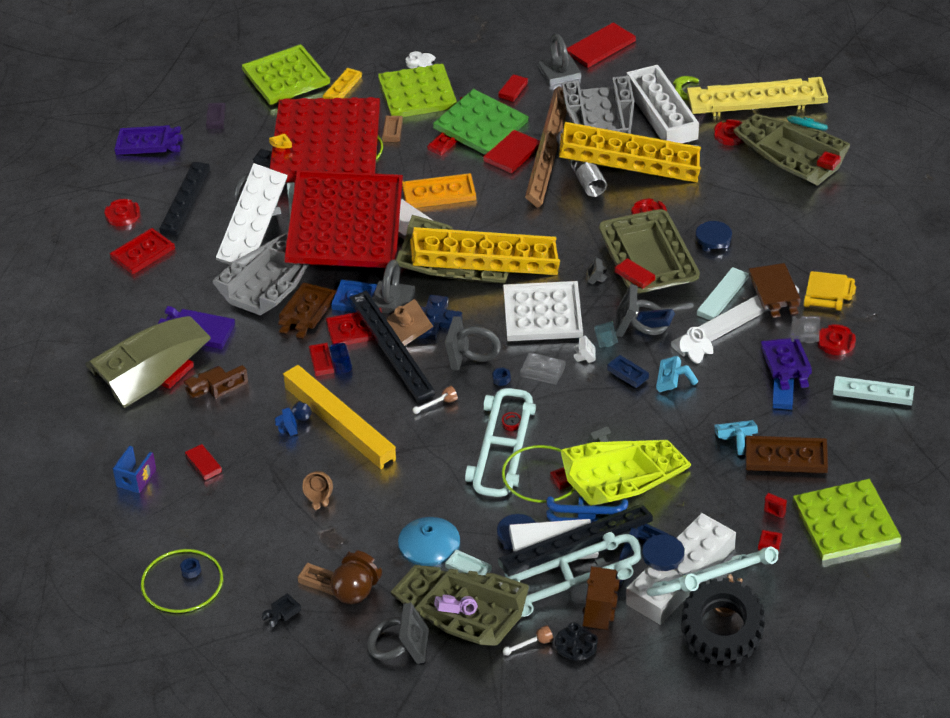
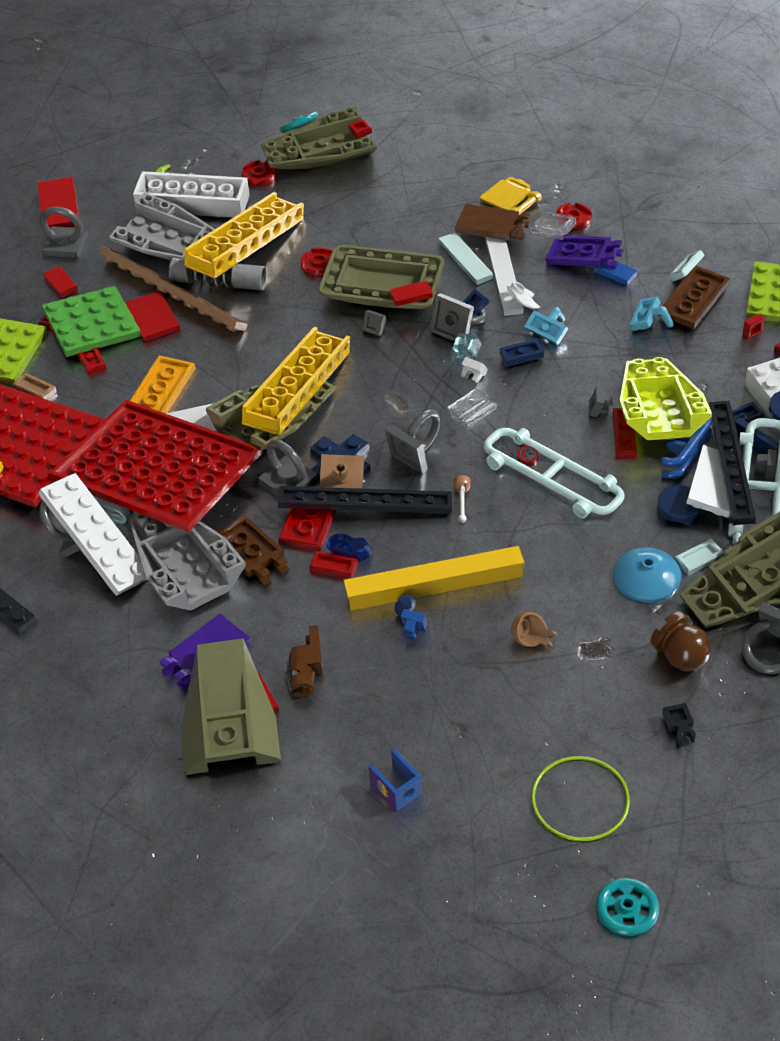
camera: 60 degrees left, 5 degrees up
red tile [110,228,175,275] -> none
dark blue tile [180,558,201,579] -> none
red tile [185,444,222,480] -> none
medium nougat tile [297,563,334,595] -> none
blue tile [331,280,377,313] -> none
lavender plate [434,595,477,615] -> none
dark blue tile [492,367,511,386] -> none
lime piece [502,445,575,503] -> none
white plate [503,281,583,341] -> none
light yellow piece [687,77,828,116] -> none
dark blue tile [695,221,732,251] -> none
light aqua plate [833,376,914,405] -> none
none -> teal plate [596,878,659,936]
none -> light aqua tile [669,250,705,282]

